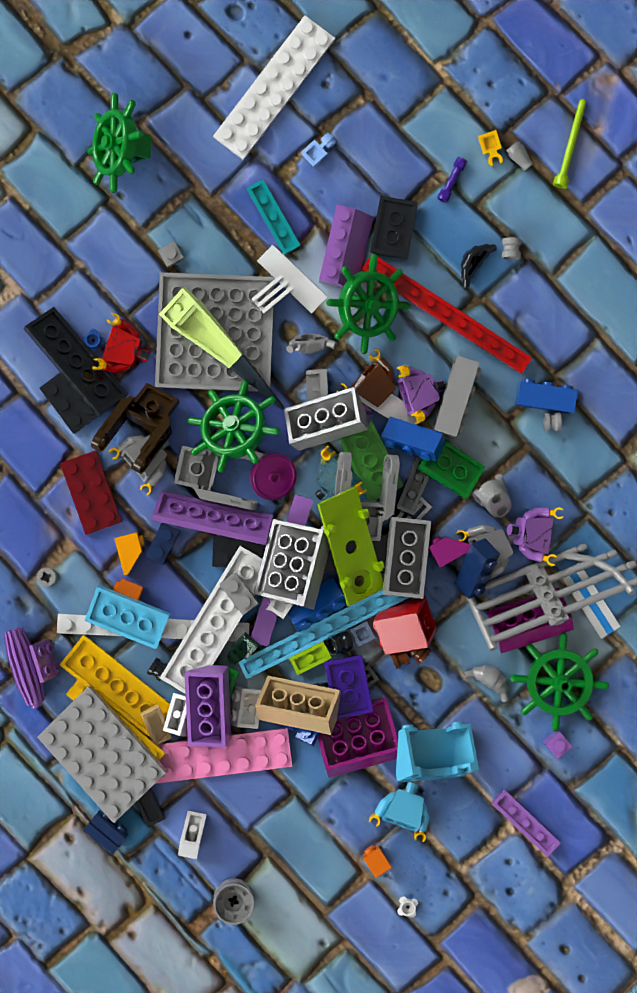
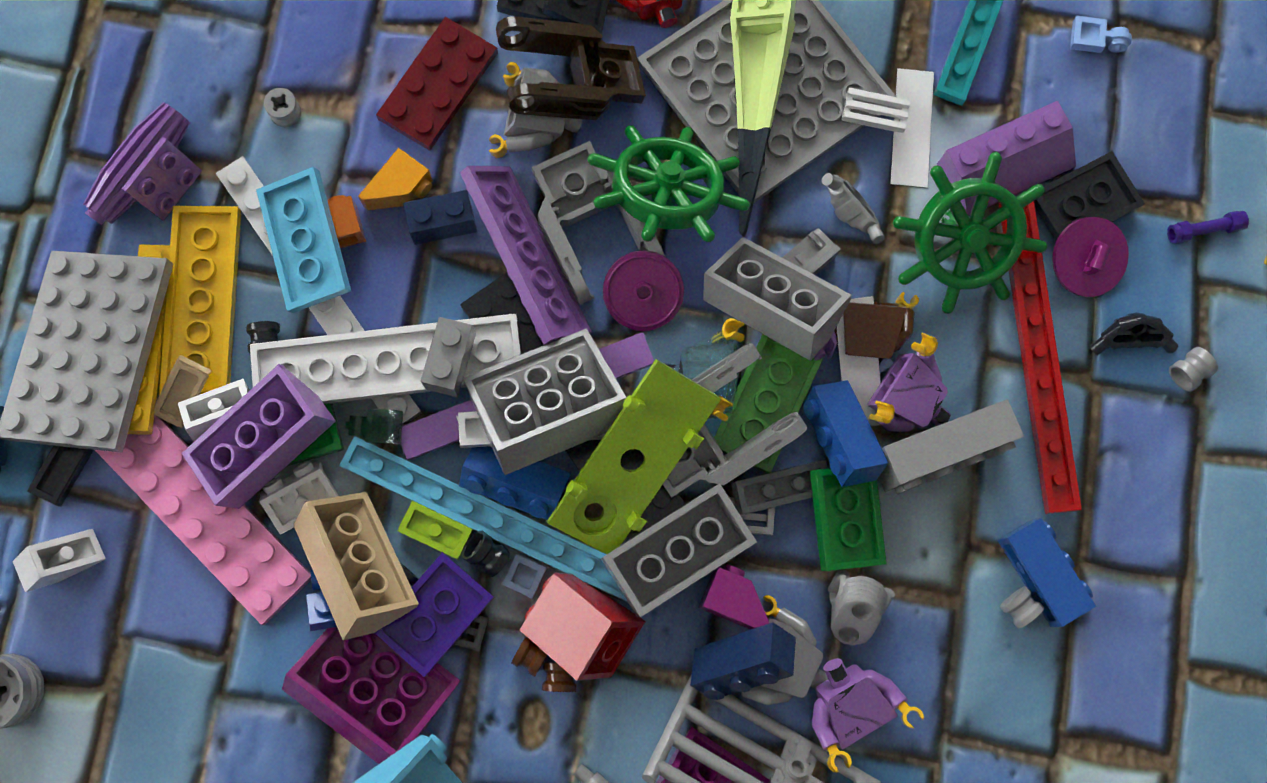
camera: 40 degrees right, 10 degrees down
none -> magenta shield [1052,217,1129,297]

